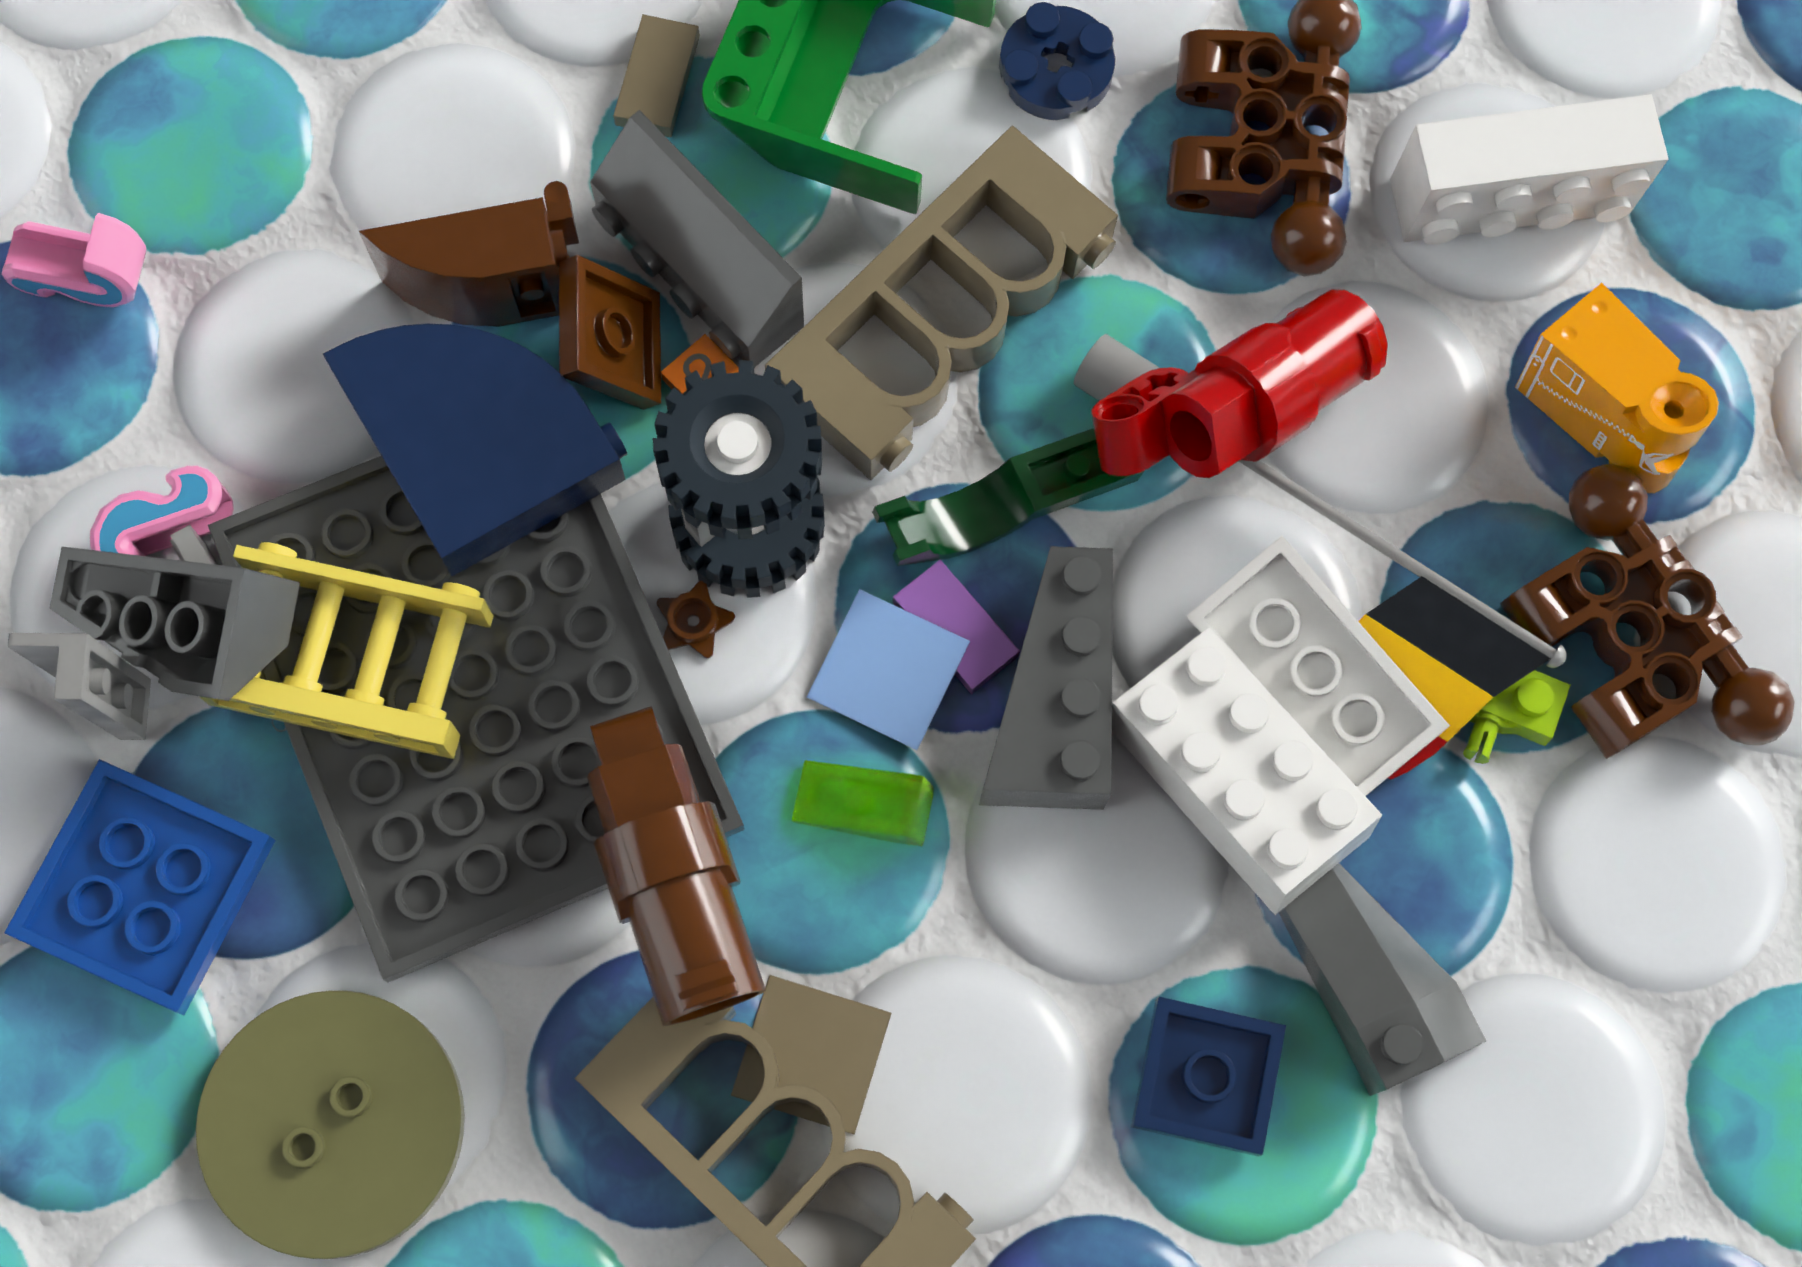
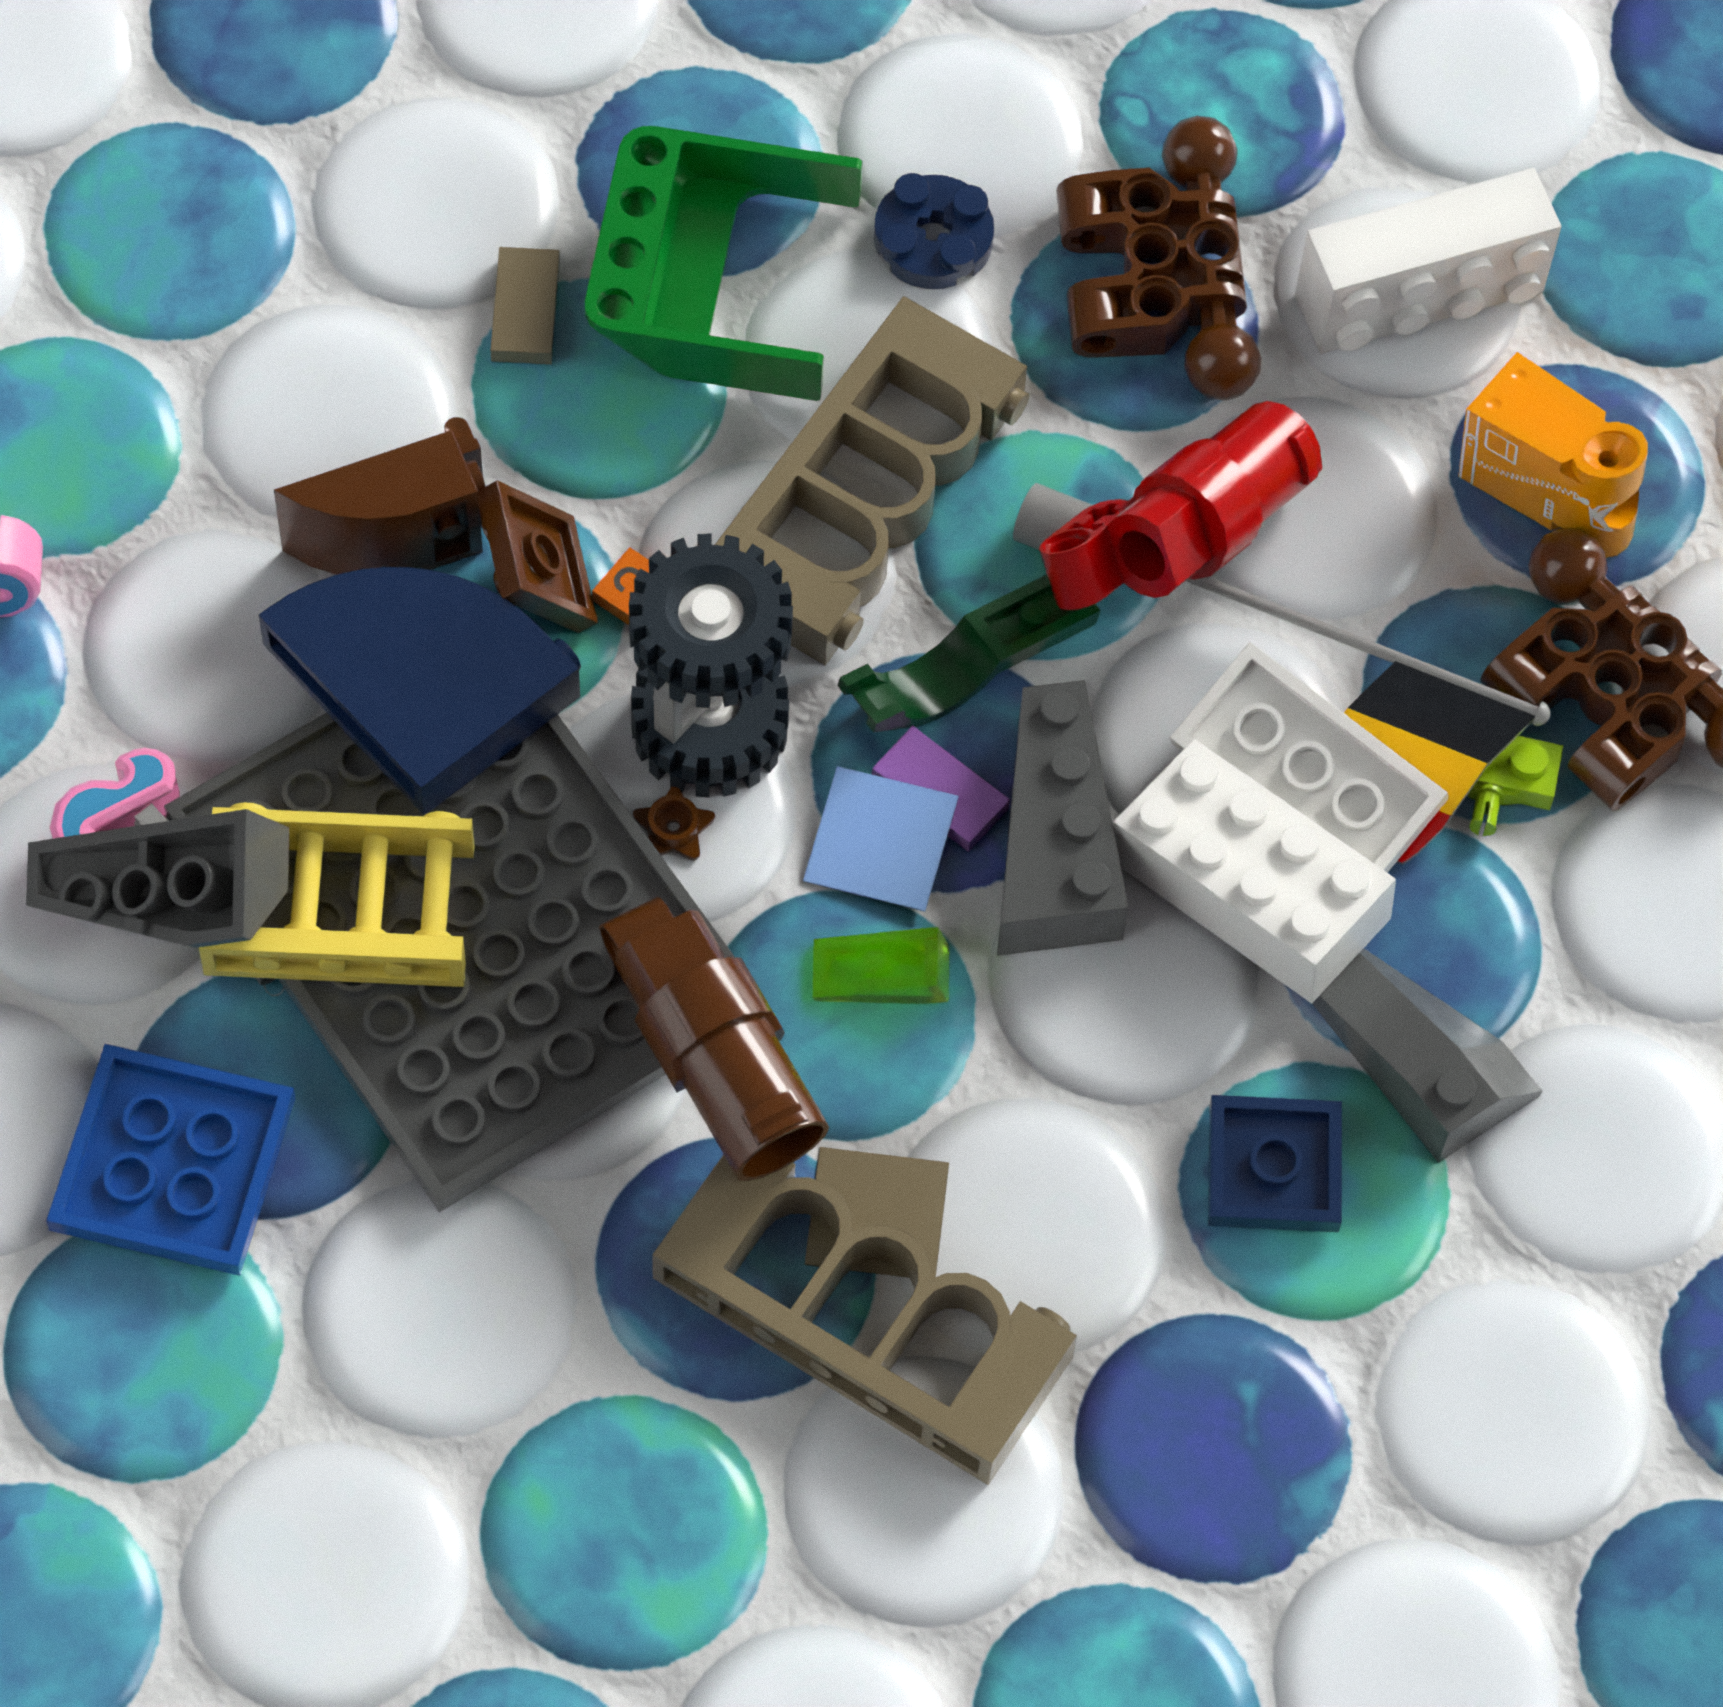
camera: 10 degrees left, 10 degrees down
light grey panel [8,633,151,740] -> none
olive plate [196,991,465,1259] -> none
dark grey slope [590,110,804,368] -> none

